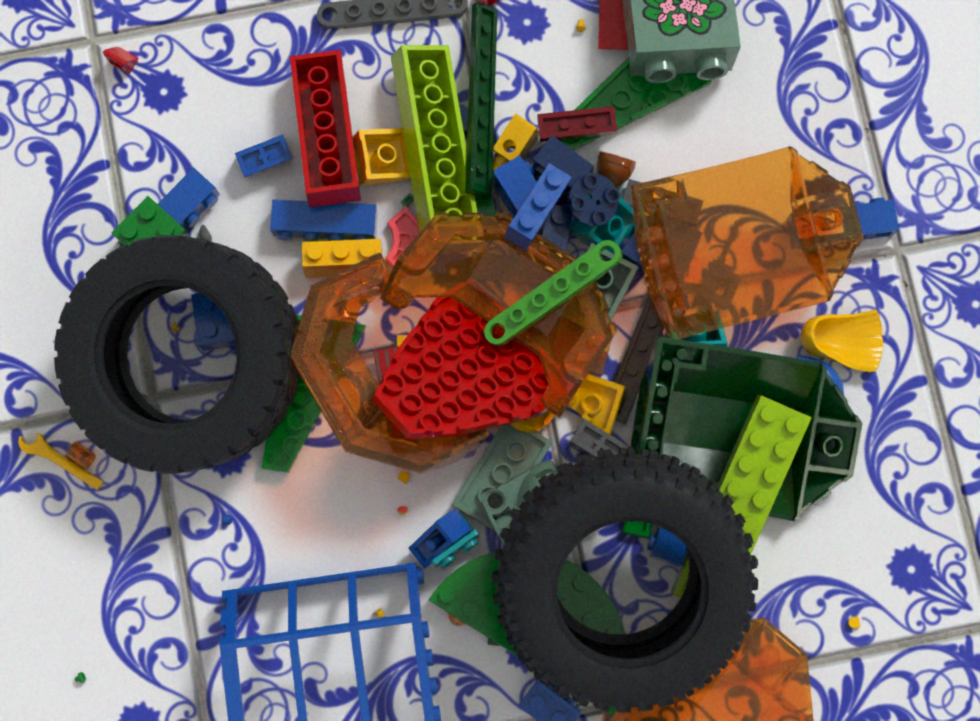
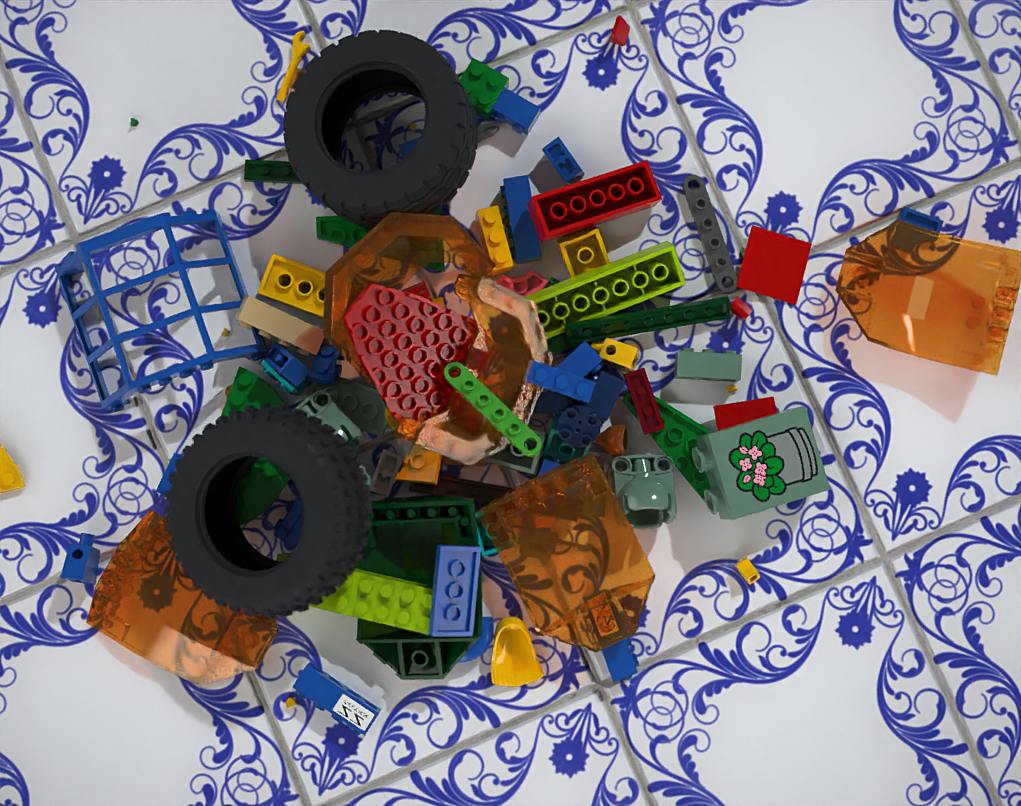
camera: 75 degrees right, 5 degrees up
none -> tan brick [235,295,327,357]
none -> dark green tile [244,159,303,184]
none -> yellow brick [257,253,355,326]
none -> blue brick [274,498,304,548]
none -> blue brick [292,662,382,736]
none -> blue bracket [309,339,347,385]
none -> blue plate [428,545,481,636]
none -> slope [446,294,465,316]
none -> sand green piece [610,455,677,530]
none -> sand green brick [674,348,742,382]
none -> yellow piece [735,557,760,585]

